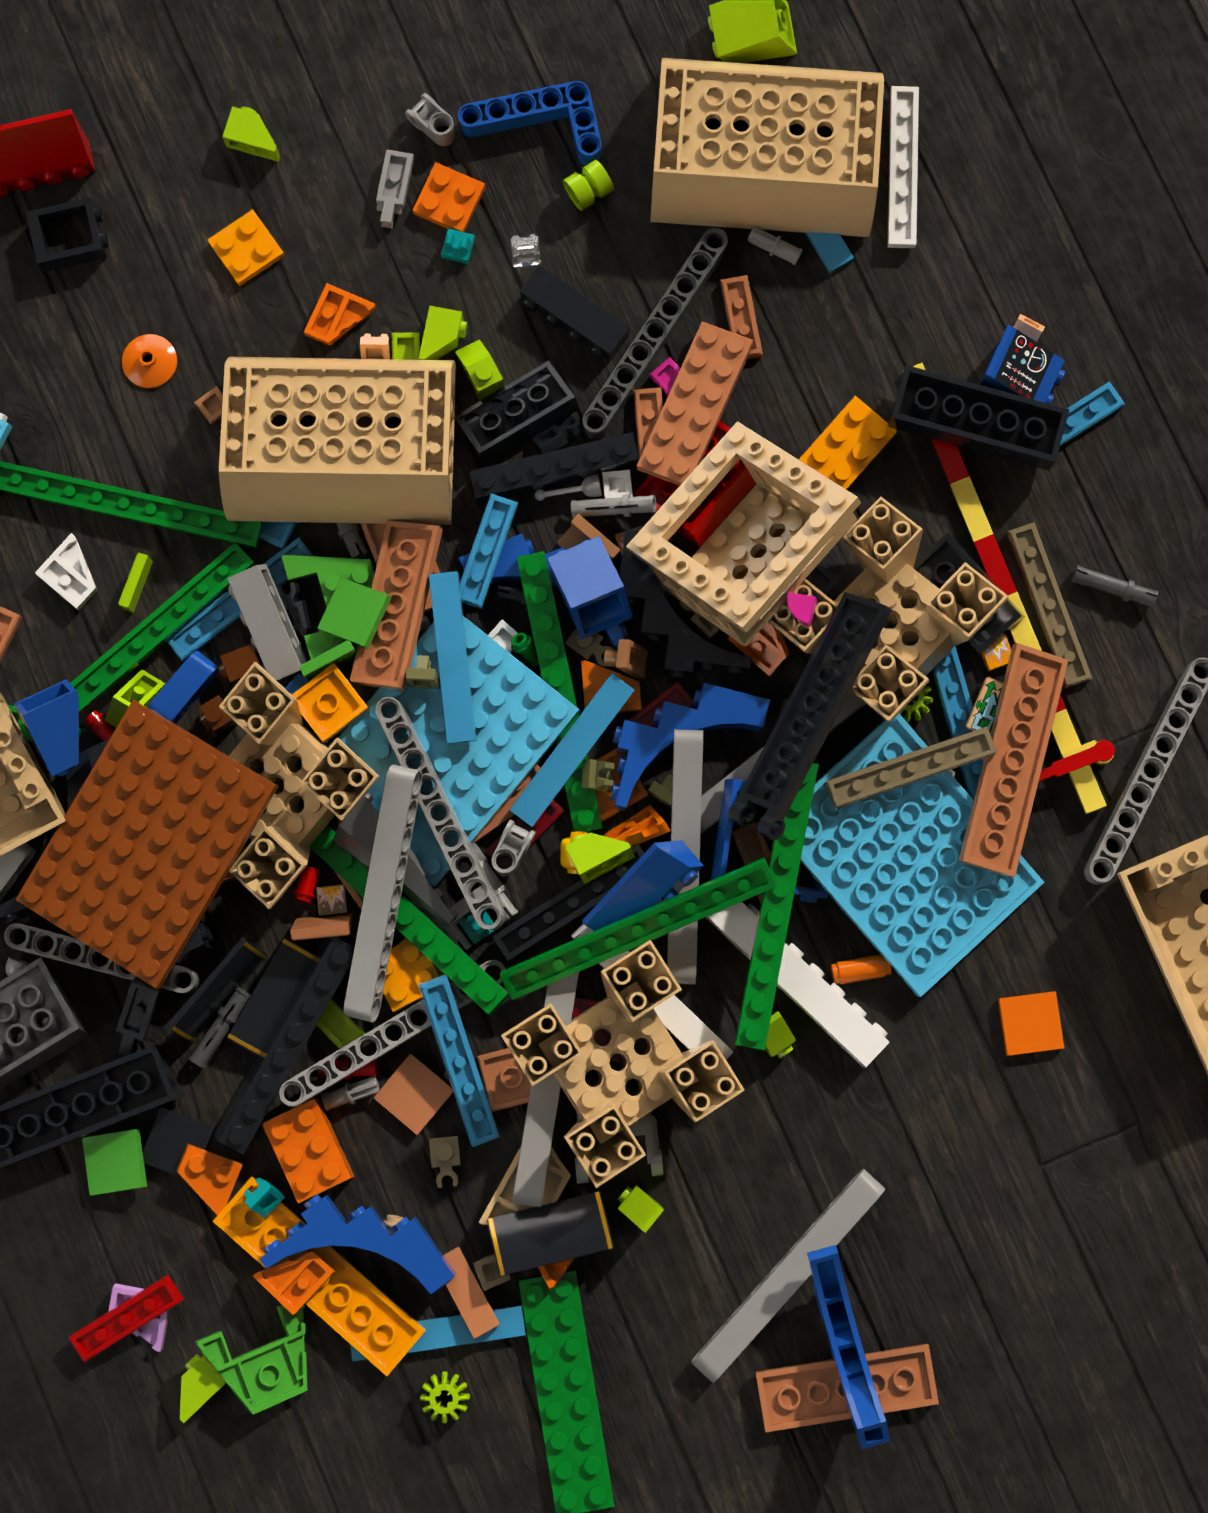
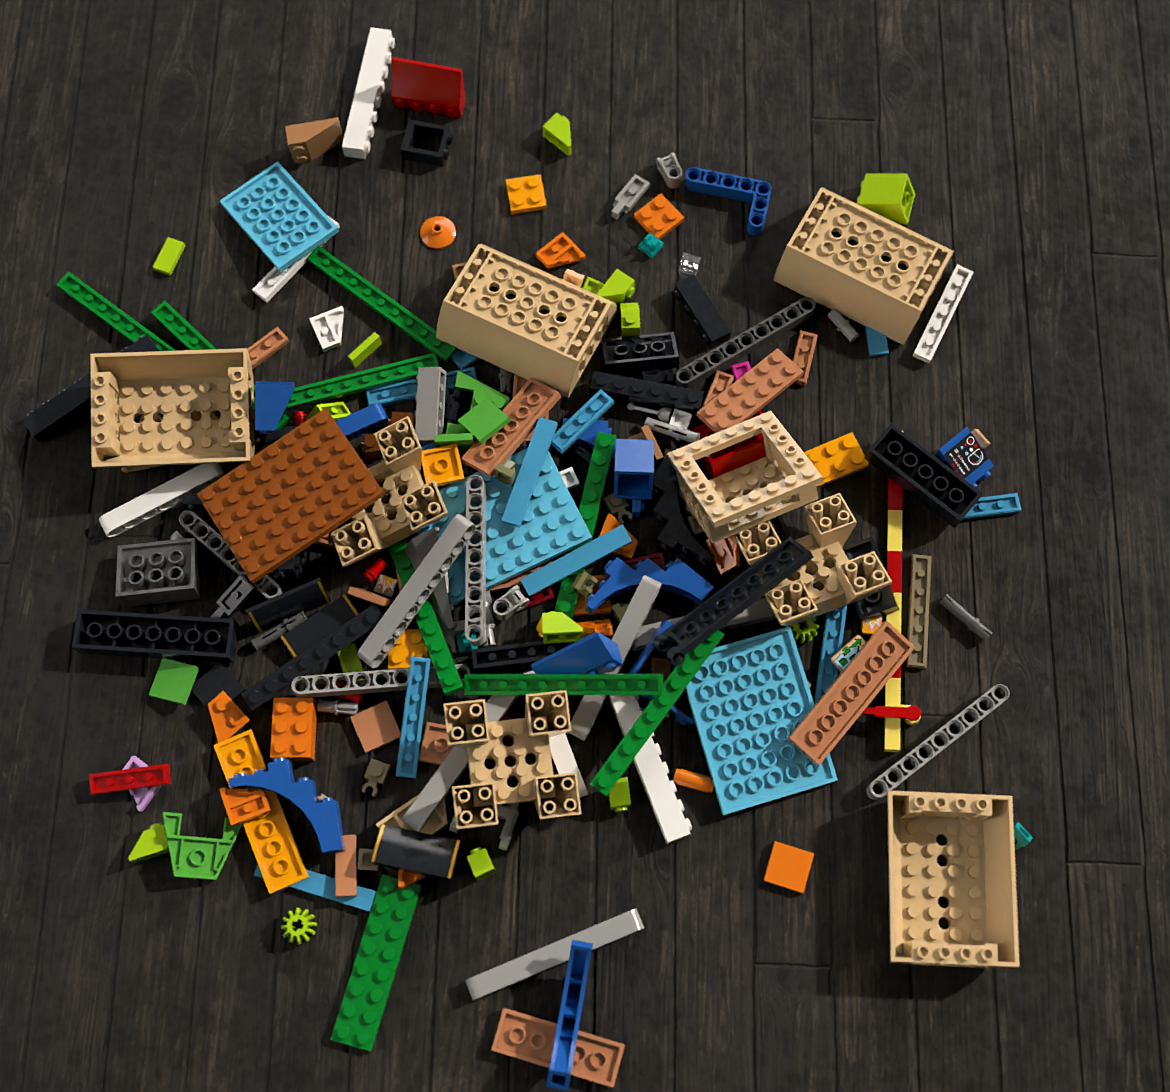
camera: 25 degrees right, 10 degrees down
teal tile [244,1178,285,1218] -> none
green pin [511,633,539,668] -> none
lime wheel [563,160,614,211] -> none
medium nougat tile [604,639,648,679] -> none
dark pink tile [787,592,817,627] -> none
dark tan tile [825,726,997,809] -> none

